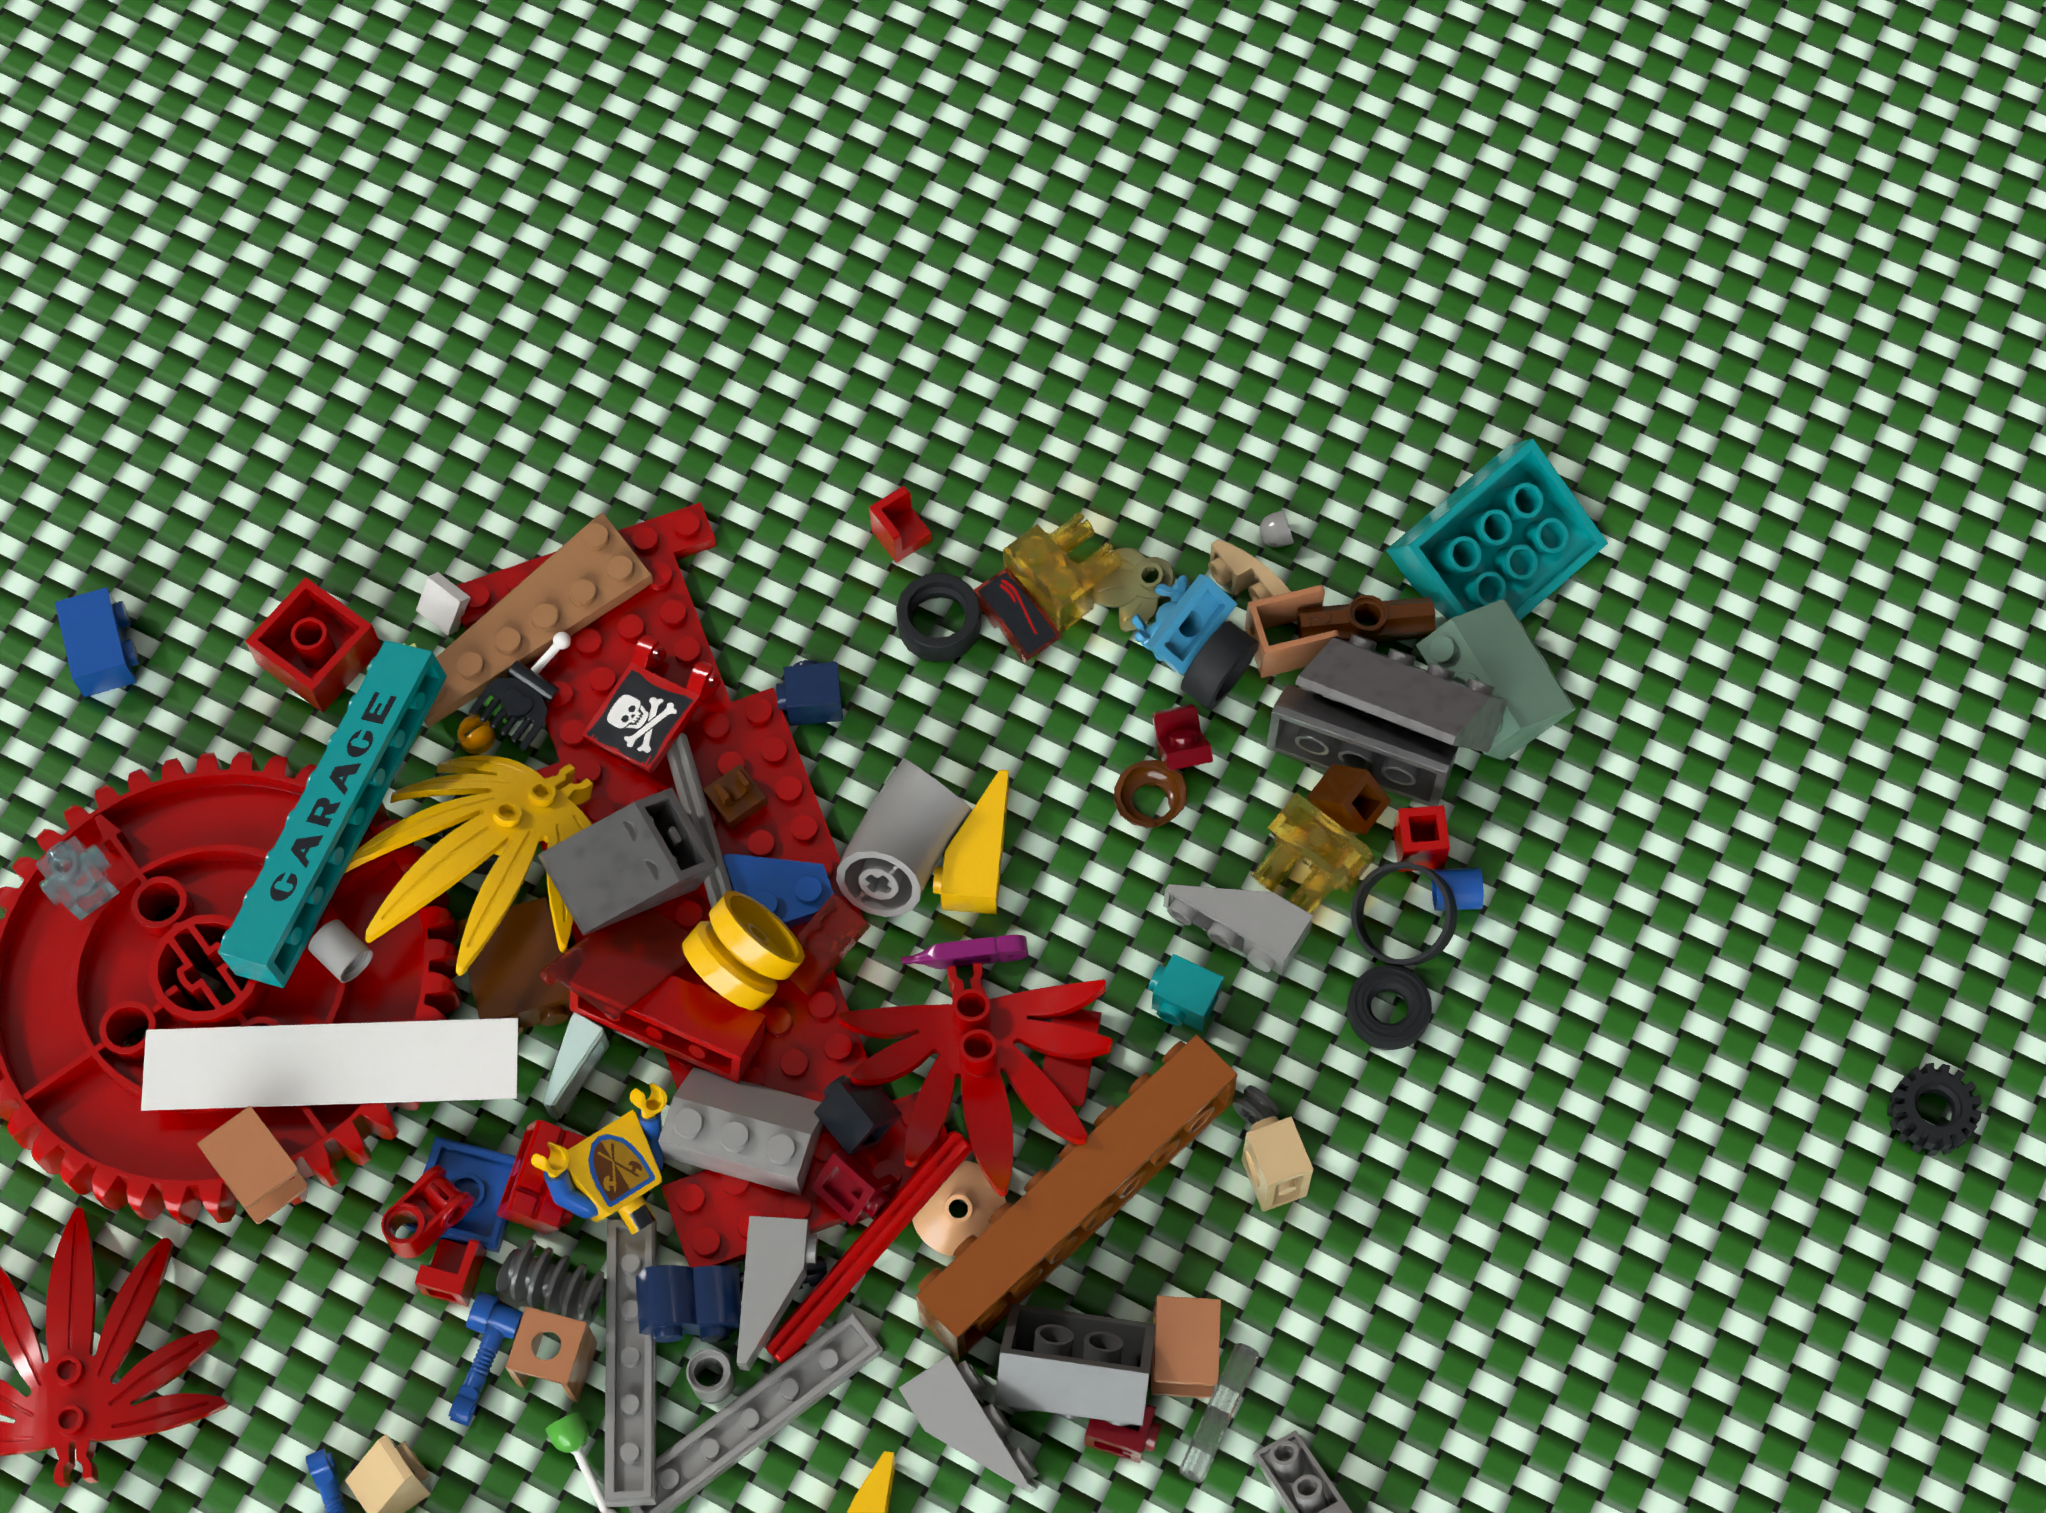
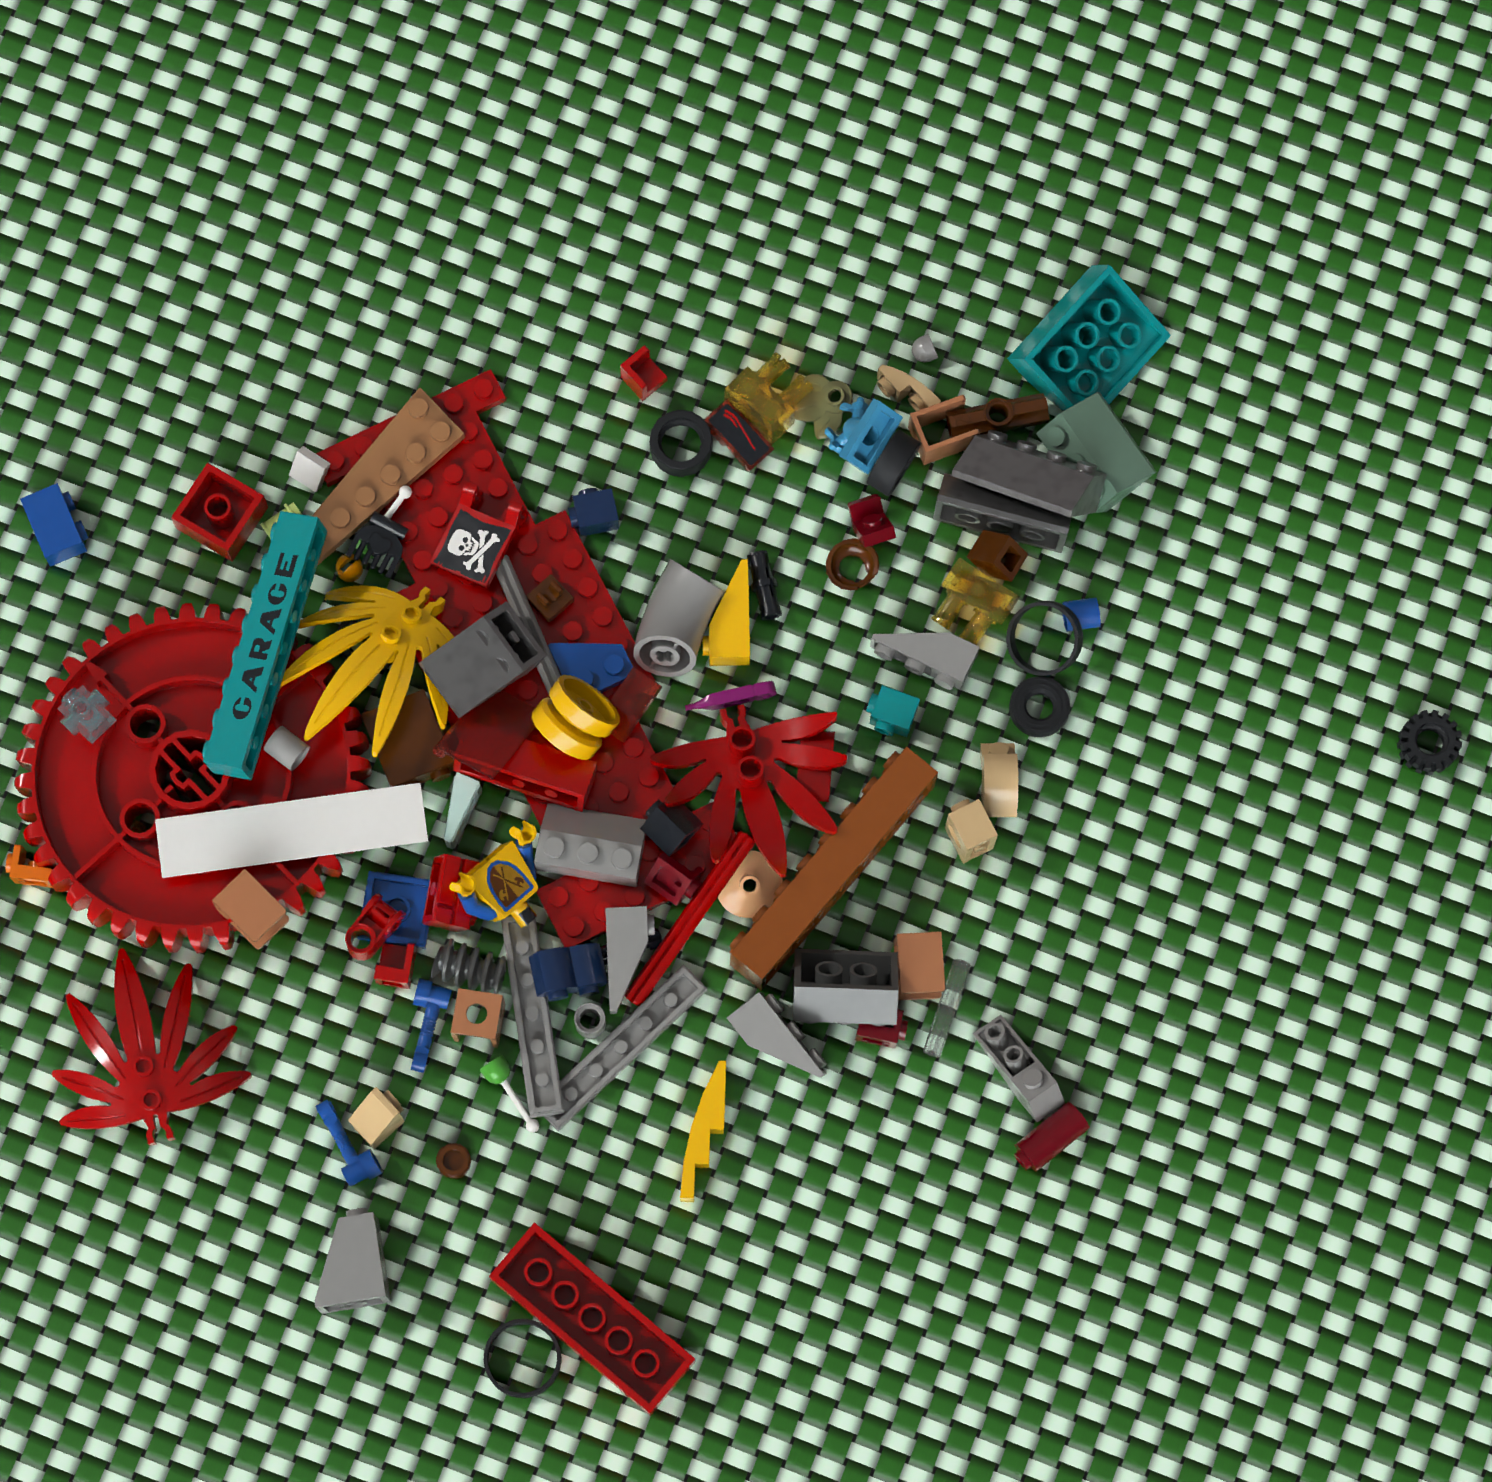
camera: 10 degrees left, 10 degrees up
dark grey bush [1232,1085,1280,1126] -> none
red brick [1393,805,1450,872] -> none
none -> black pin [747,550,782,620]
none -> tan brick [980,742,1018,817]

